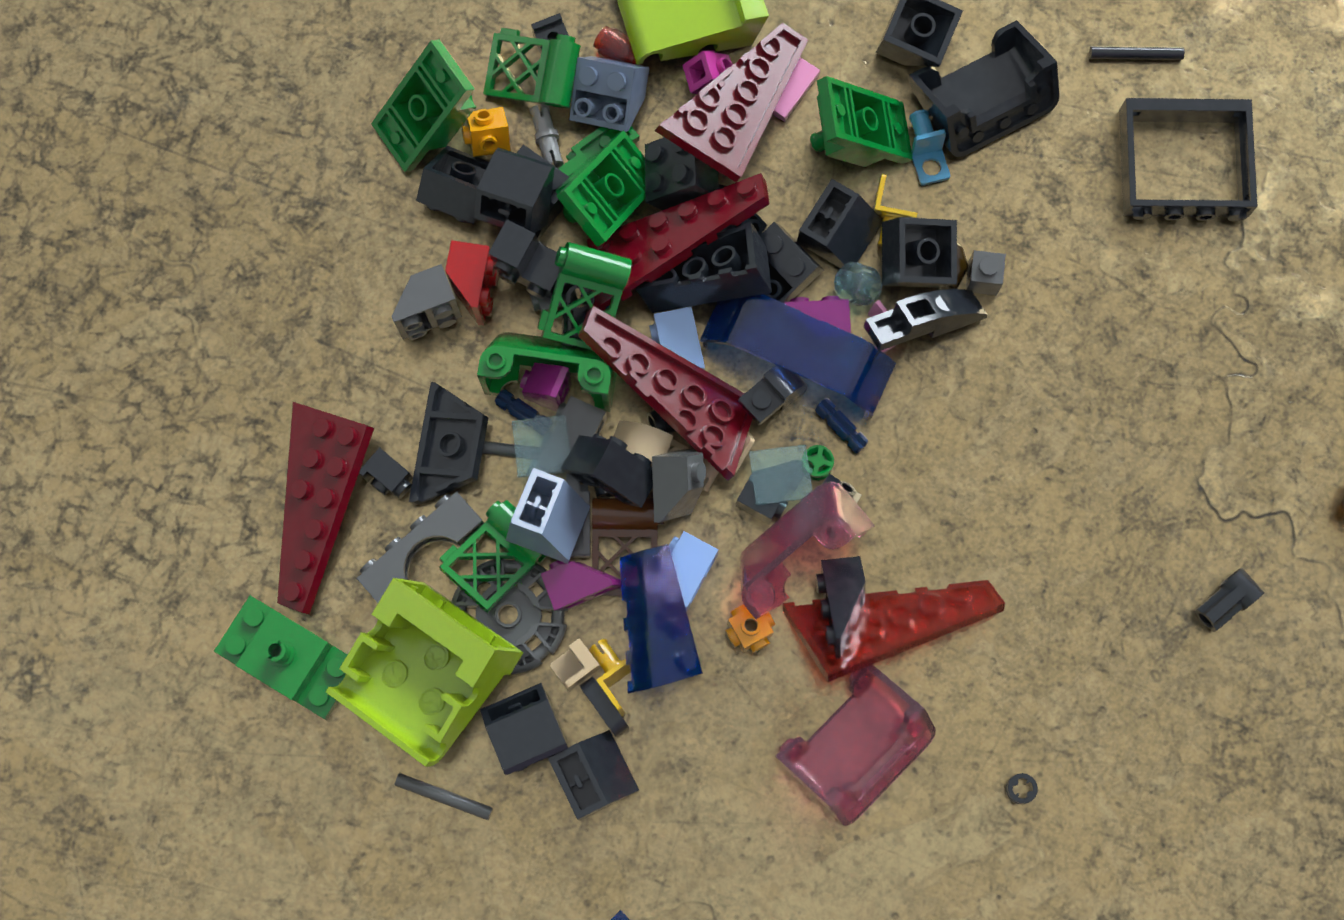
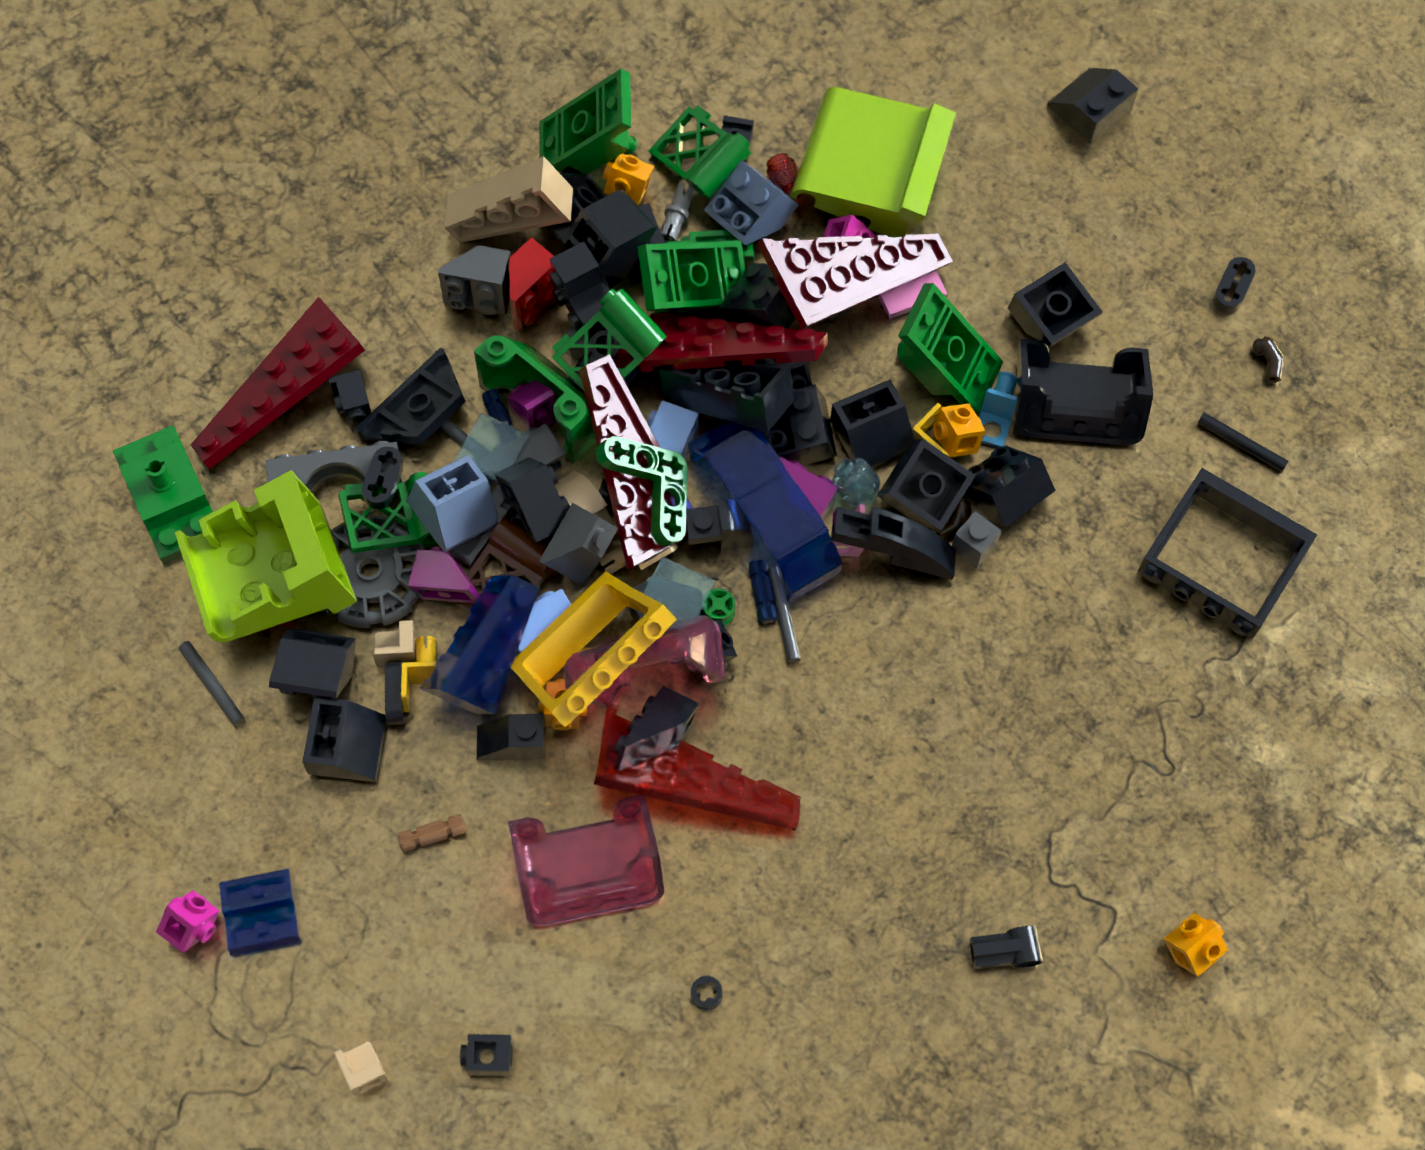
camera: 30 degrees right, 10 degrees down
none -> black beam [362,446,404,509]
none -> medium nougat axle [398,814,466,852]
none -> tan wedge [444,156,573,243]
none -> black slope [477,714,545,760]
none -> yellow windscreen [508,571,677,727]
none -> green beam [596,436,688,546]
none -> dark grey bar [768,566,801,663]
none -> light orange brick [933,403,986,457]
none -> black slope [965,445,1056,527]

